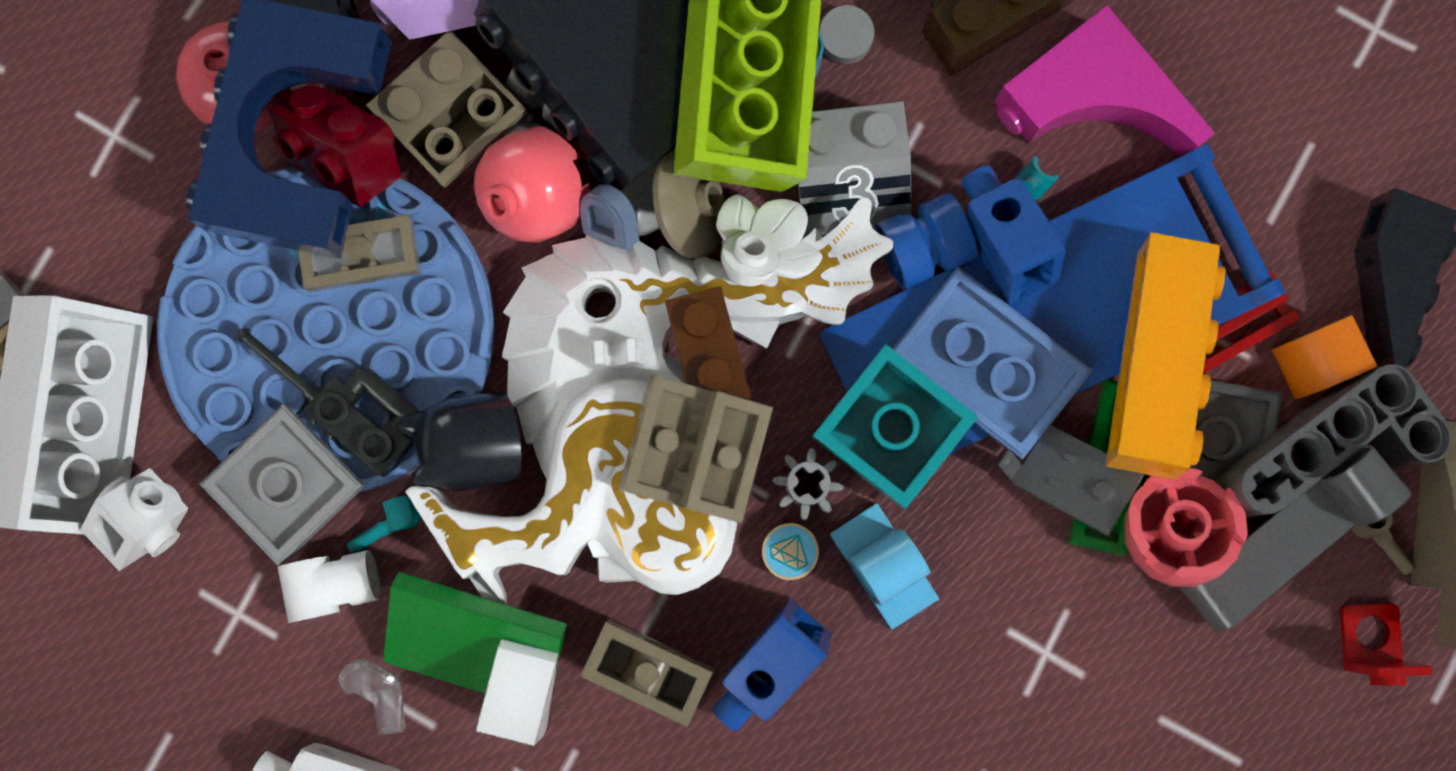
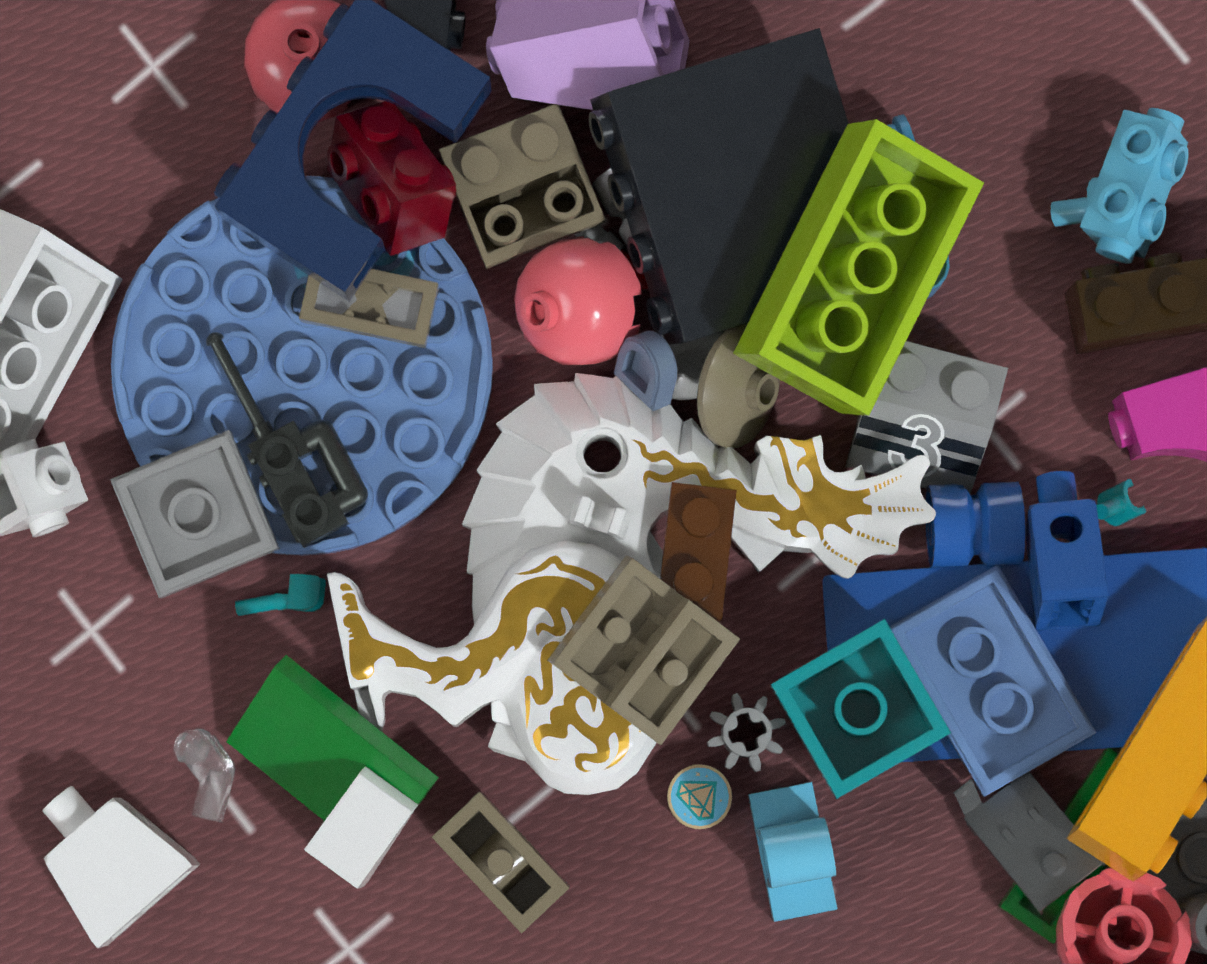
camera: 20 degrees right, 0 degrees up
white piece [278,550,381,623] -> none
black piece [396,392,521,492] -> none
blue torso [712,597,832,732] -> none
white plate [716,194,823,286] -> none
light grey tile [819,5,874,64] -> none

